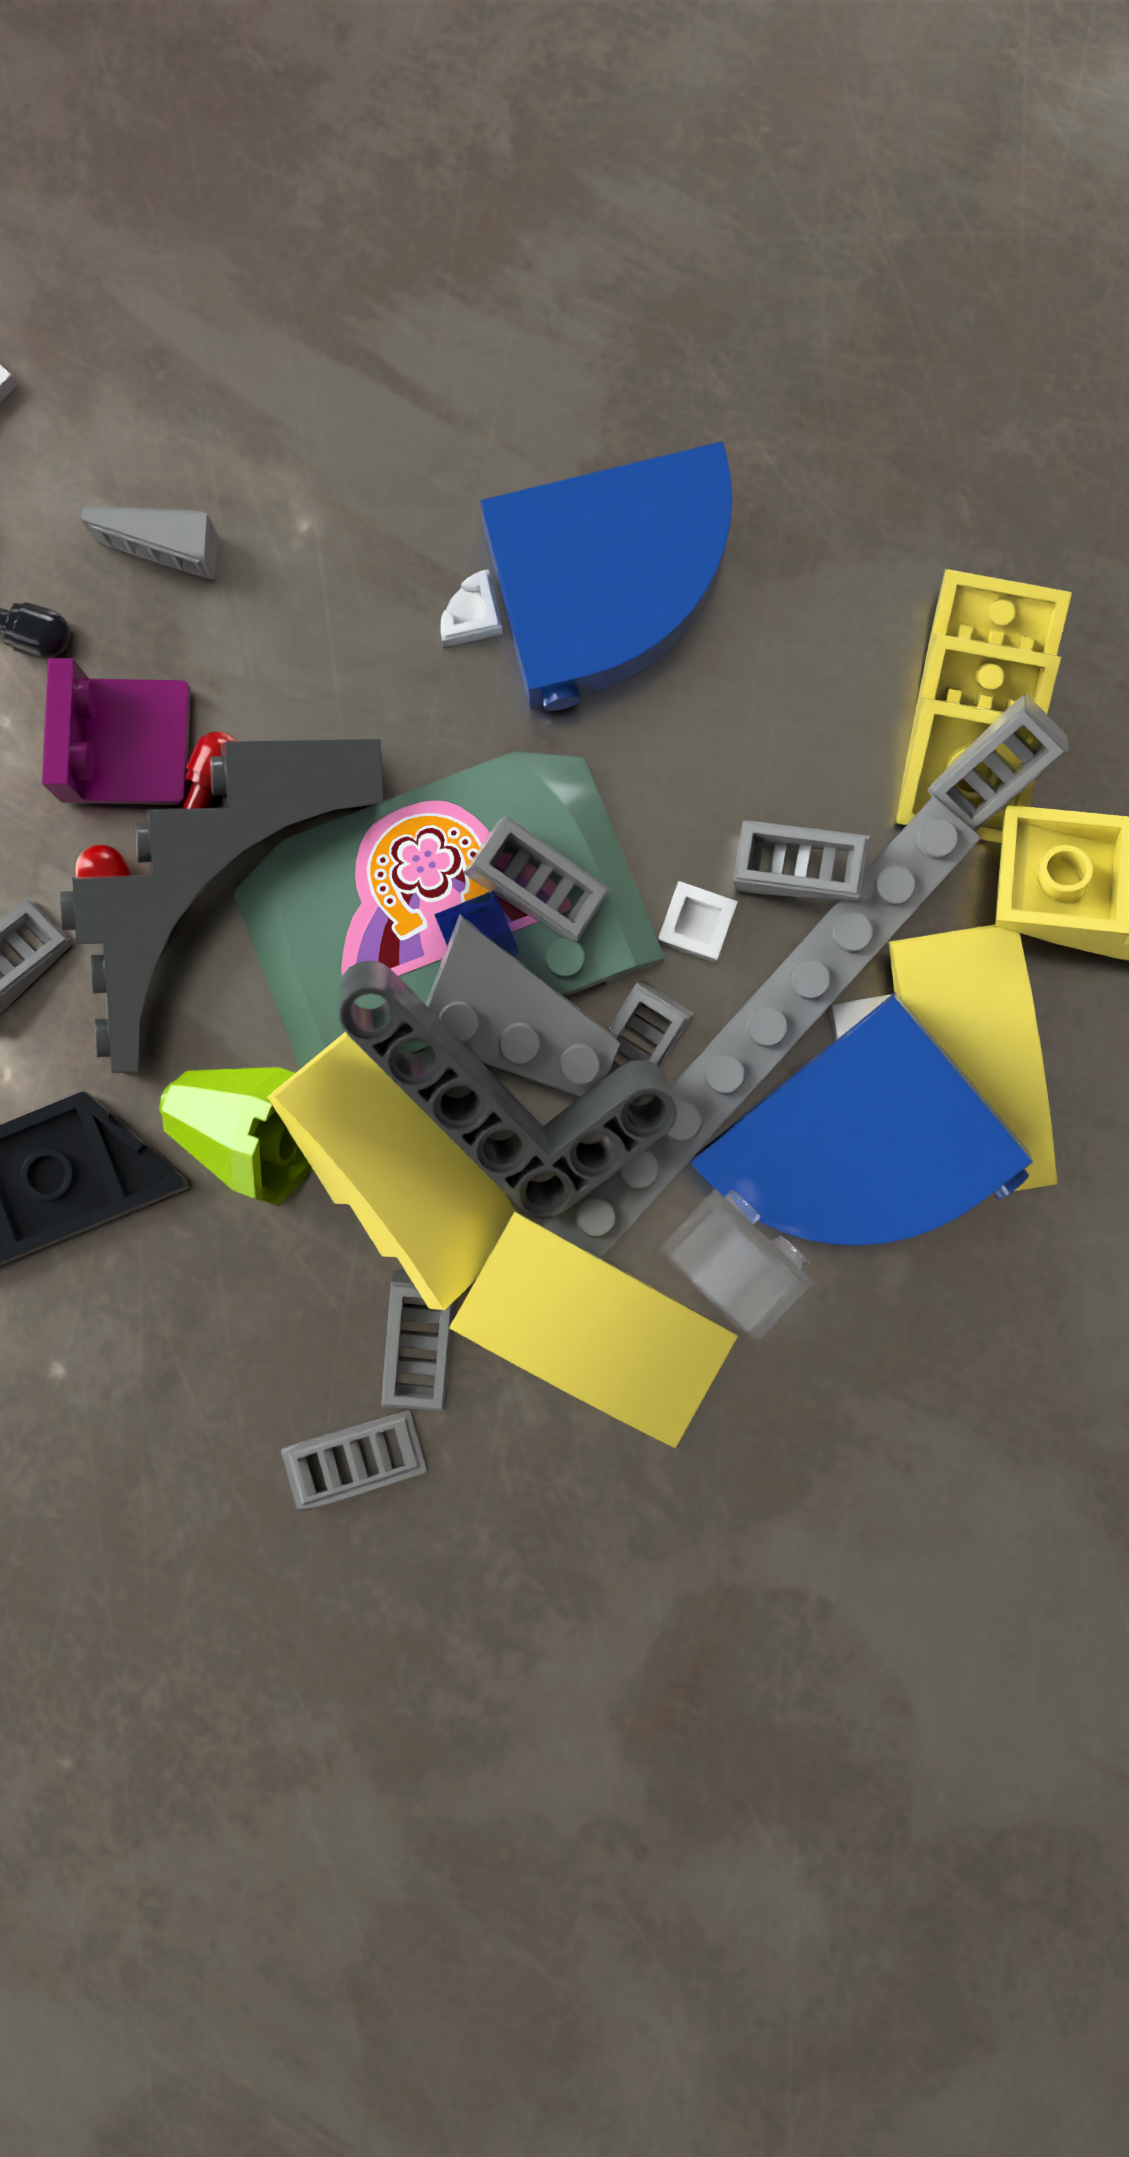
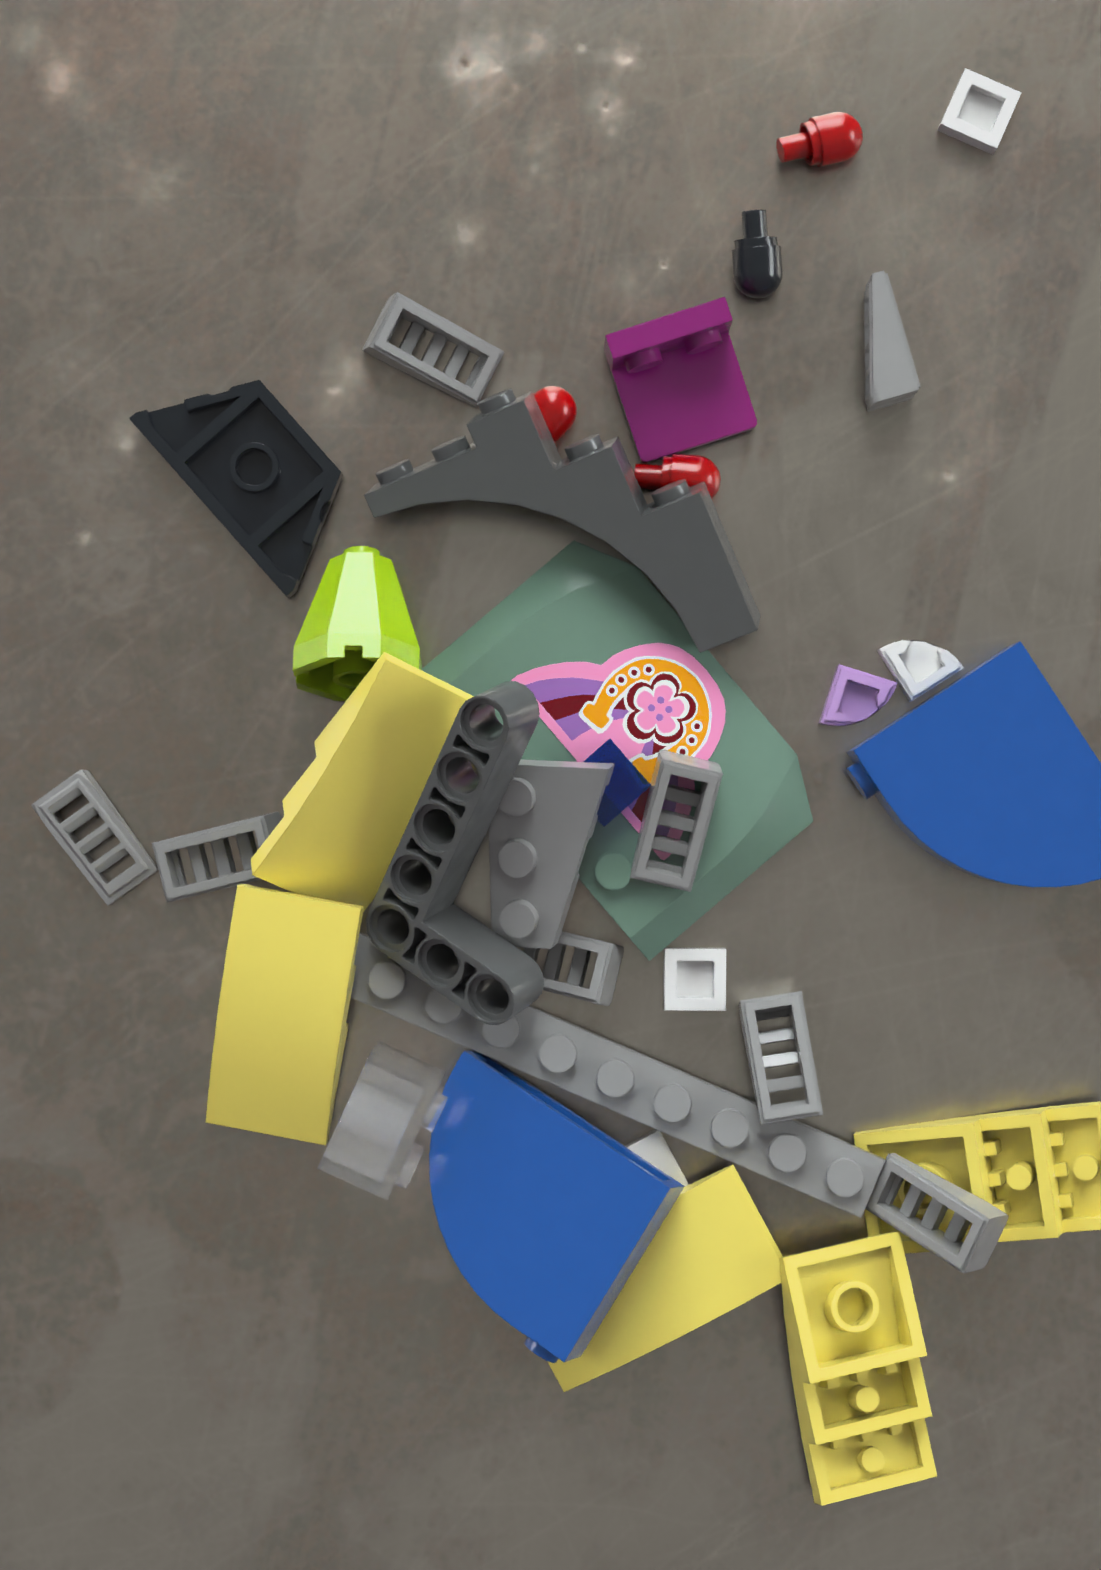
camera: 70 degrees right, 5 degrees up
none -> lavender tile [818,664,897,726]

